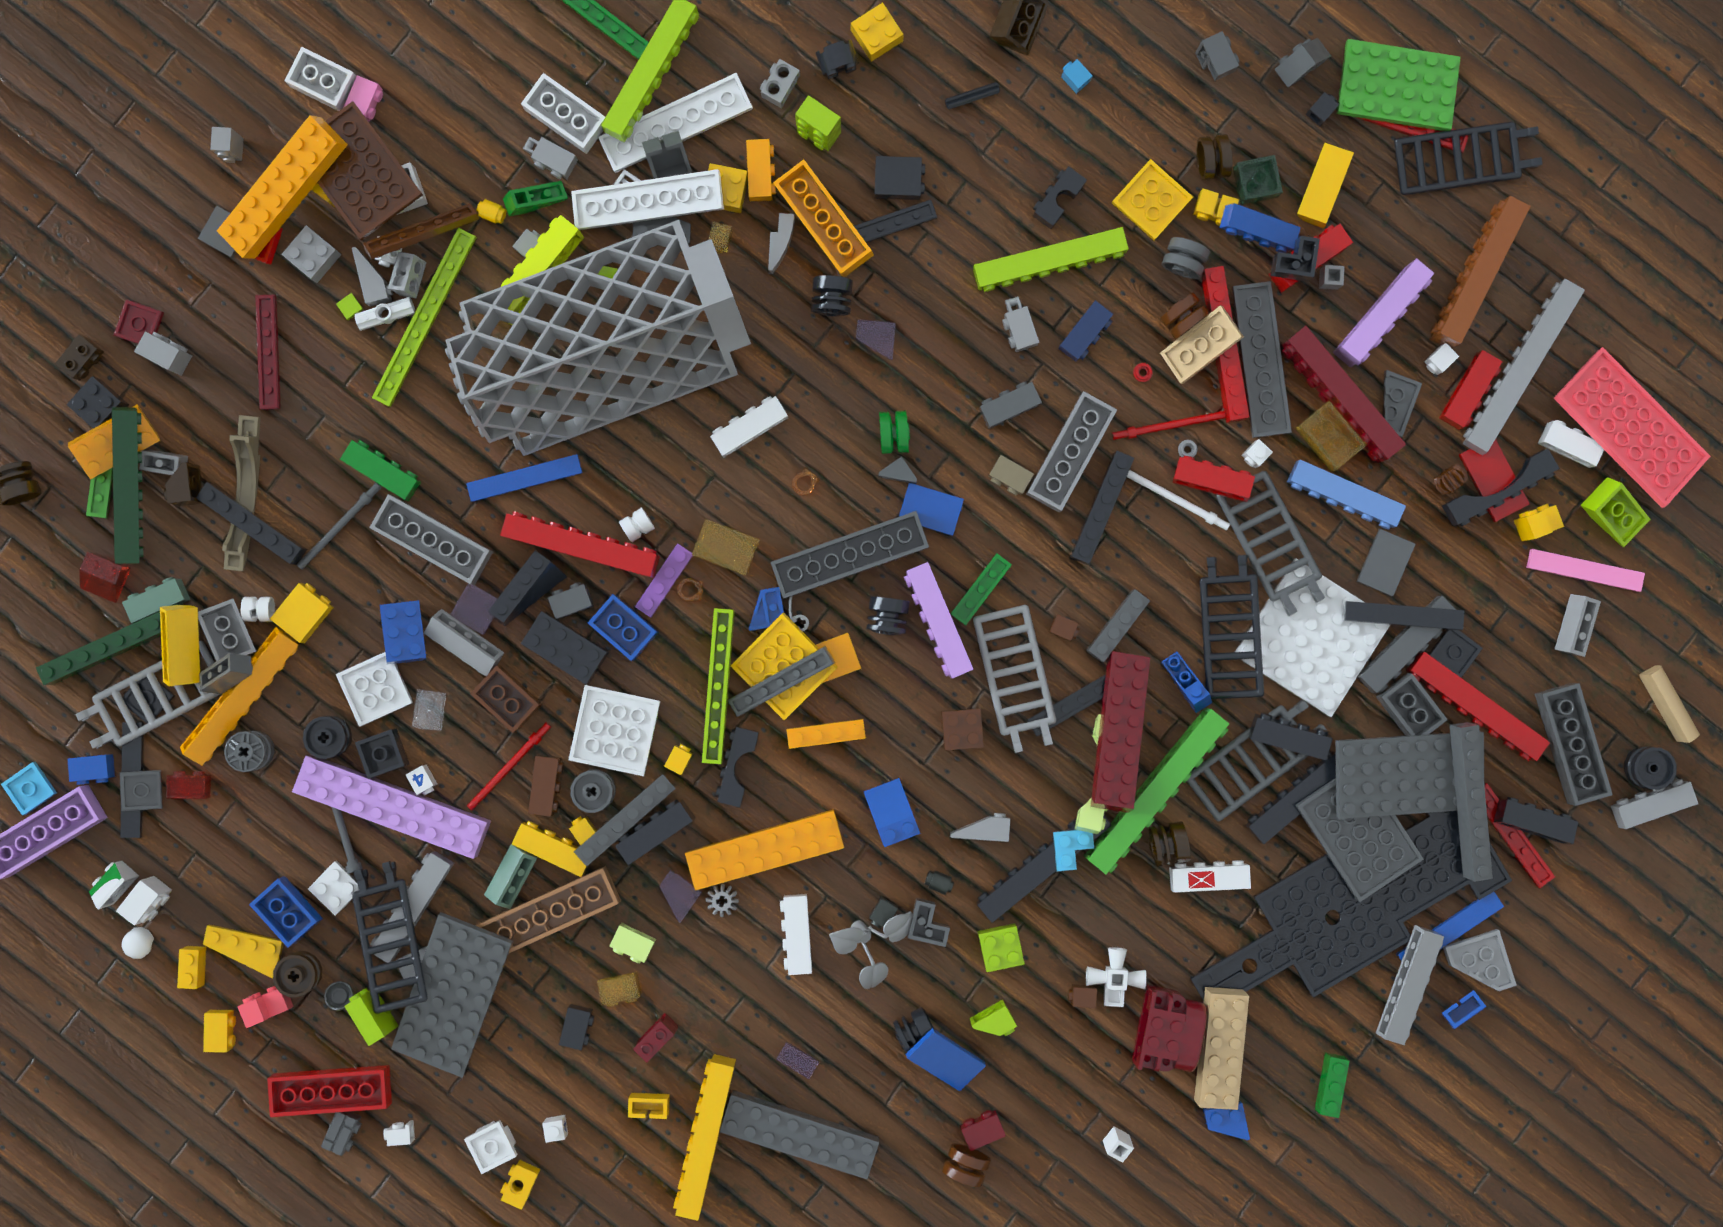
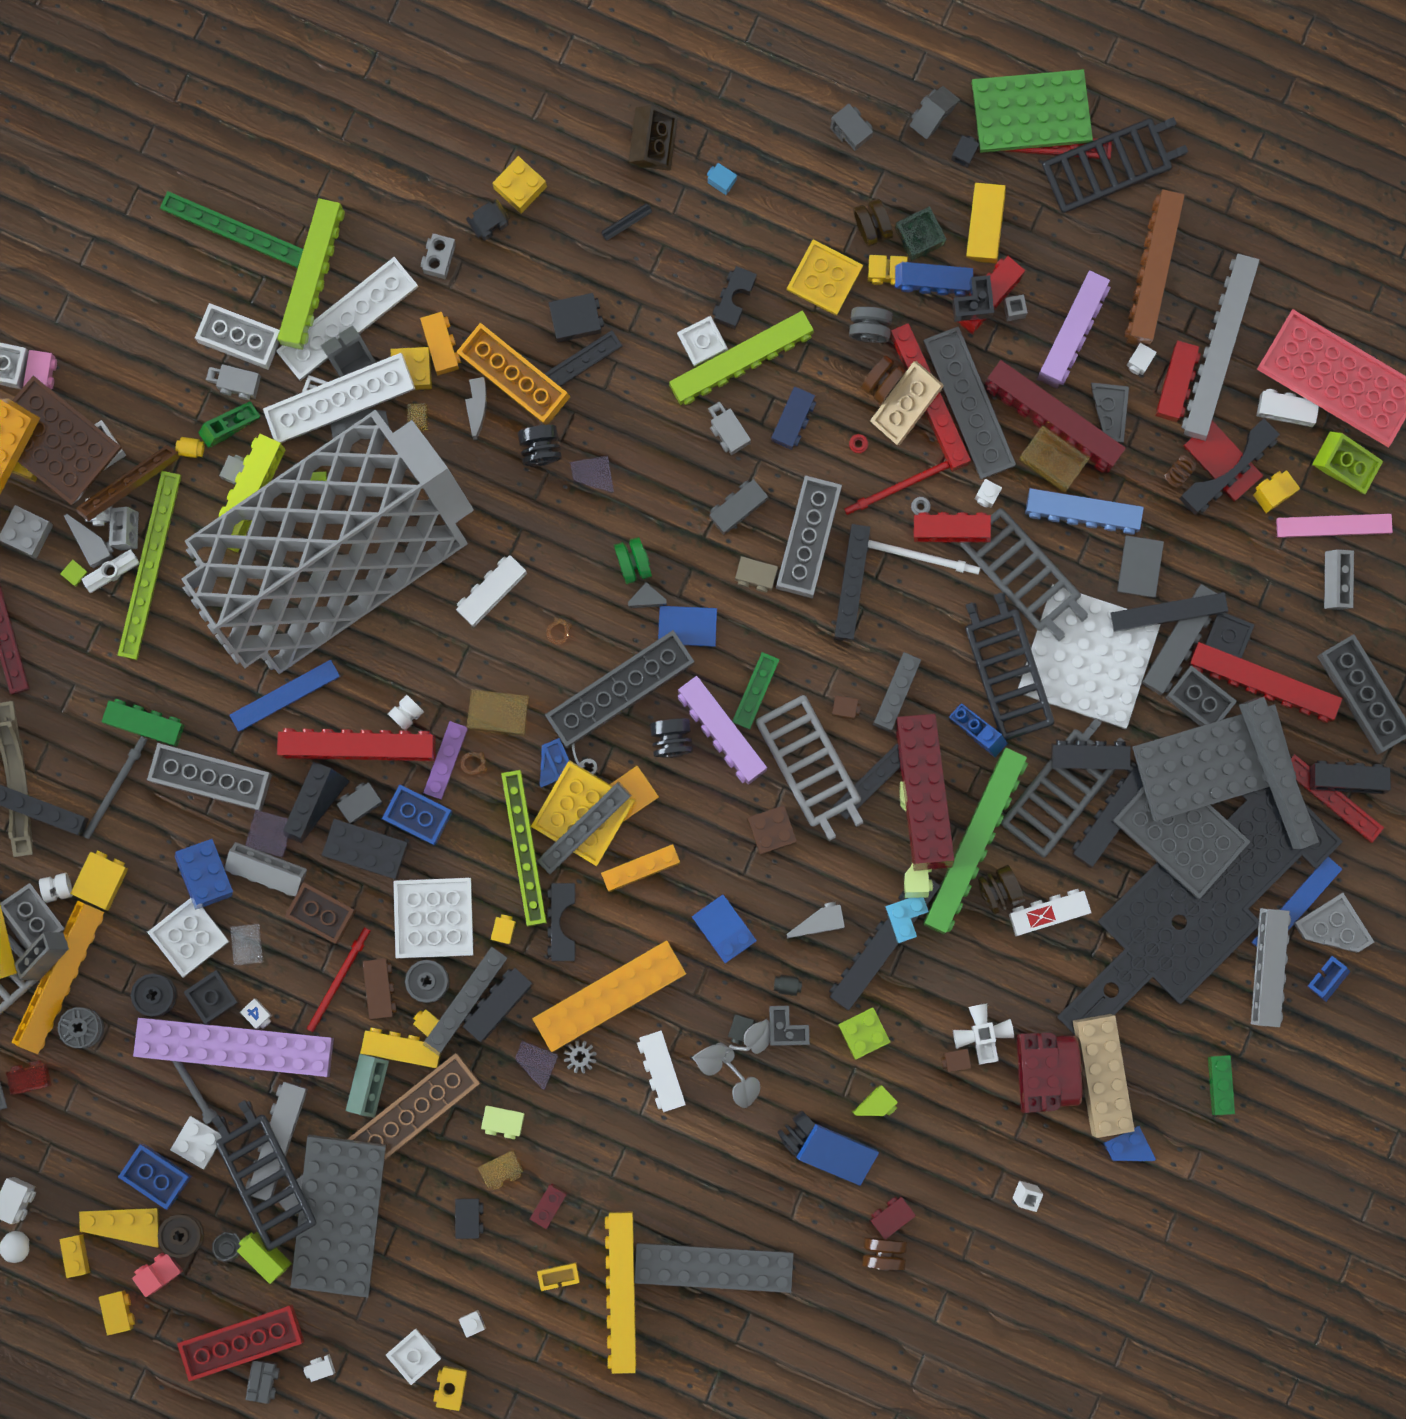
camera: 15 degrees left, 5 degrees down
clear purple plate [776,1041,819,1079] -> none
lime brick [795,95,841,151] -> none
none -> white plate [677,316,728,367]

